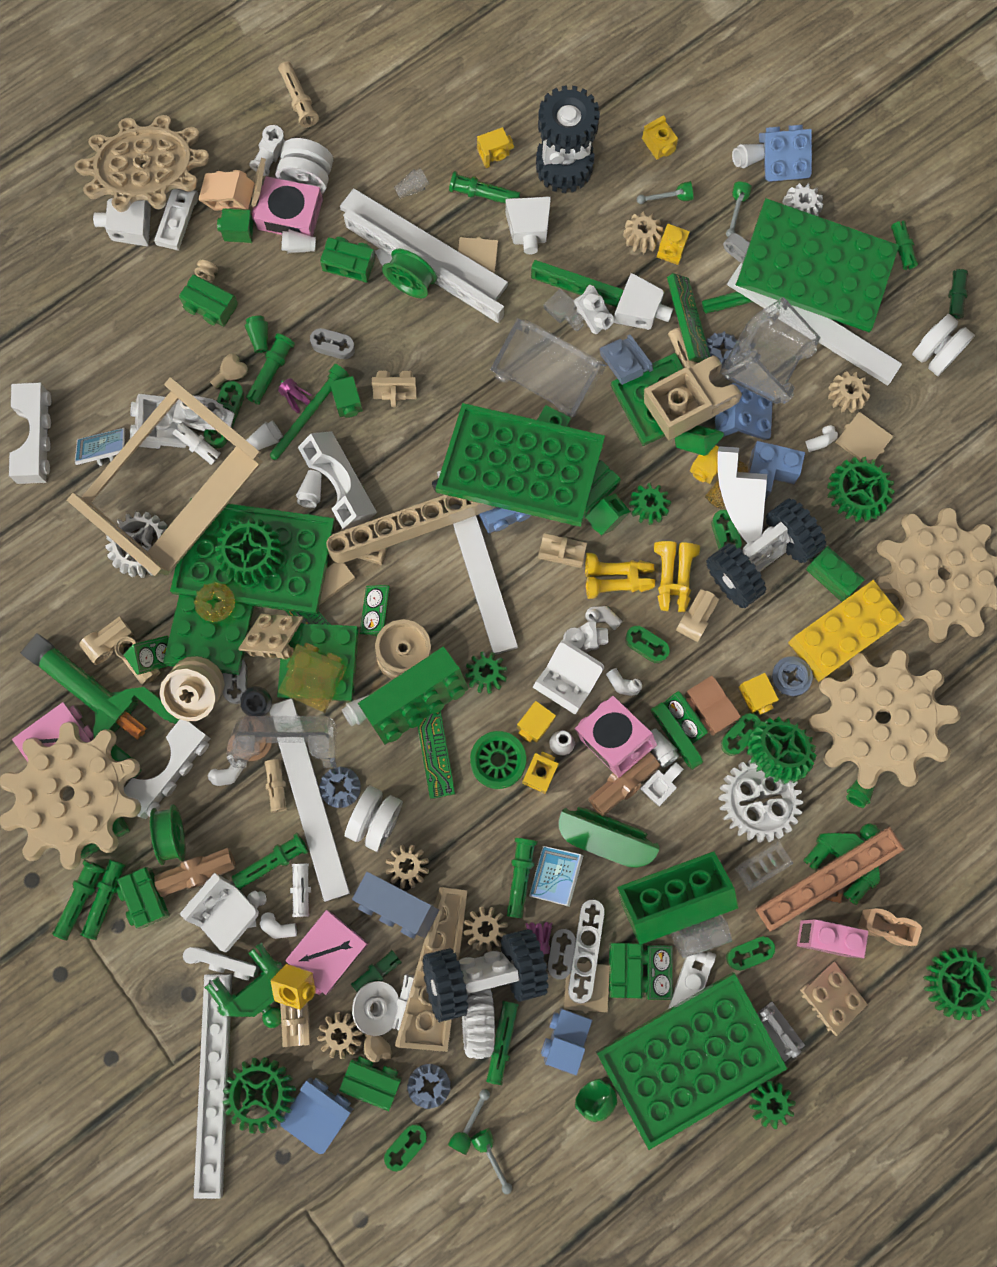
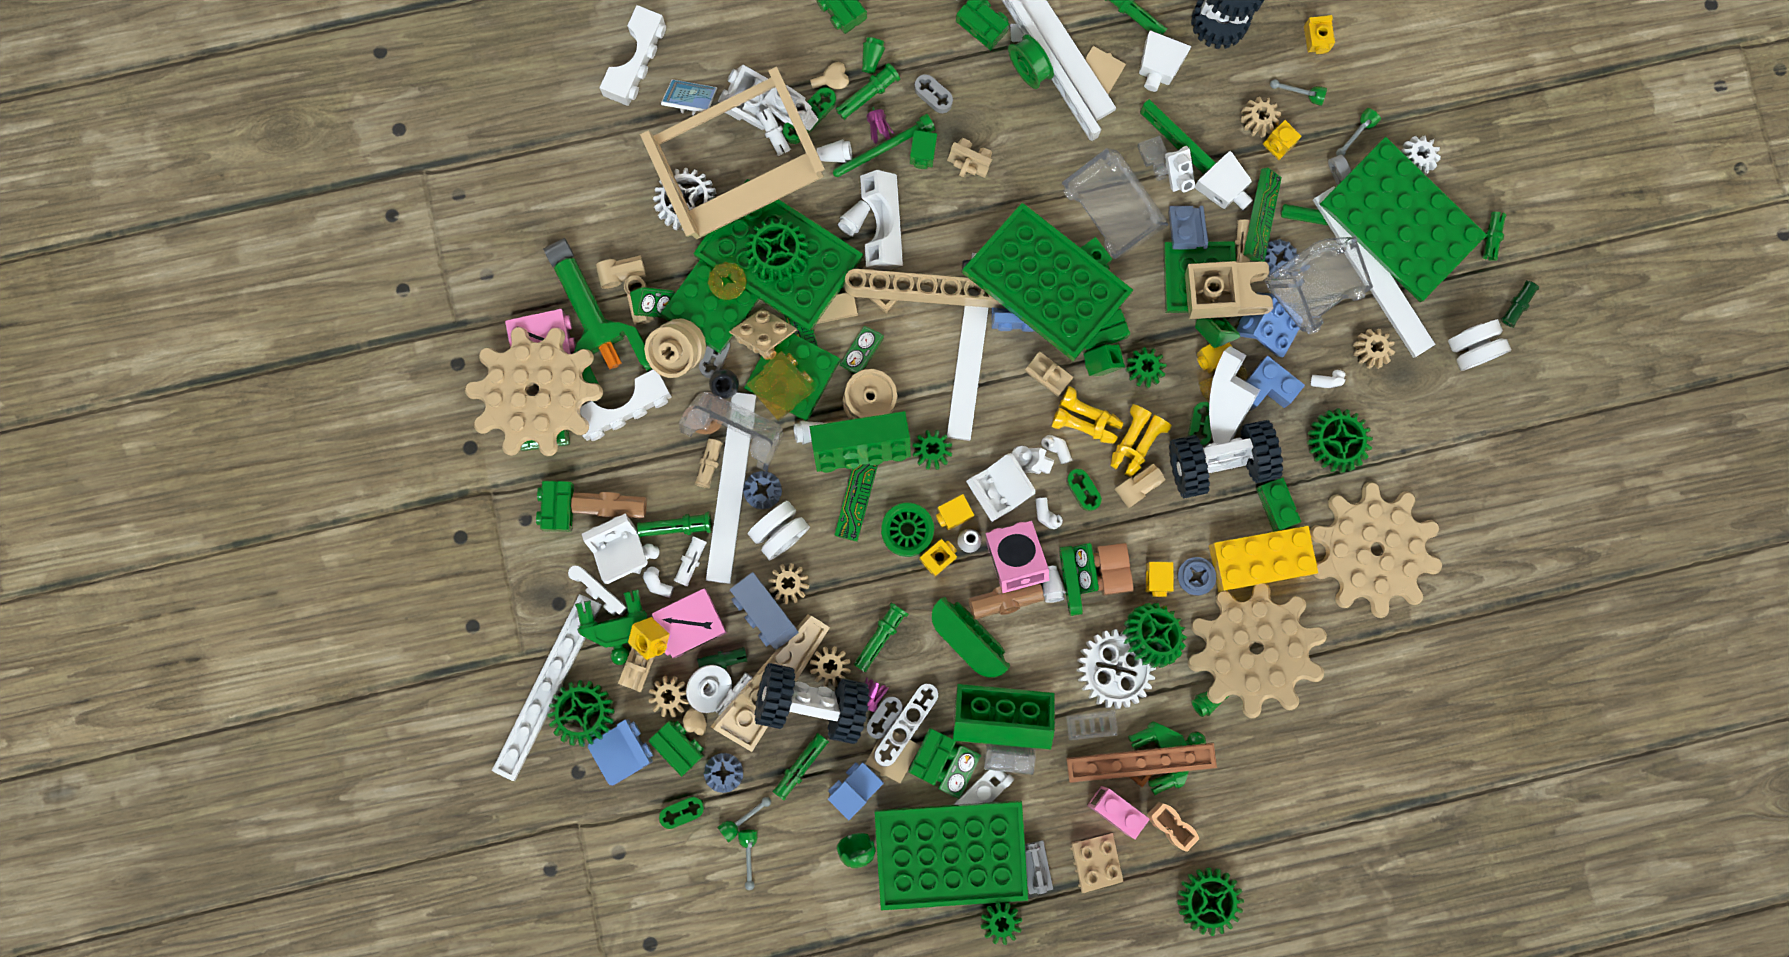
camera: 20 degrees right, 5 degrees up
green pin [52,860,106,940] -> none
green pin [80,859,125,940] -> none
green wheel [150,804,186,865] -> none
white arm [208,758,246,786] -> none
white gear [462,988,495,1059] -> none
piece [529,846,583,907] -> none
white plate [640,763,683,806] -> none
green beam [720,713,761,756] -> none
green beam [726,937,775,971] -> none
white cone [732,144,765,168] -> none
medium blue bracket [759,125,812,181] -> none
tan piece [835,412,893,463] -> none

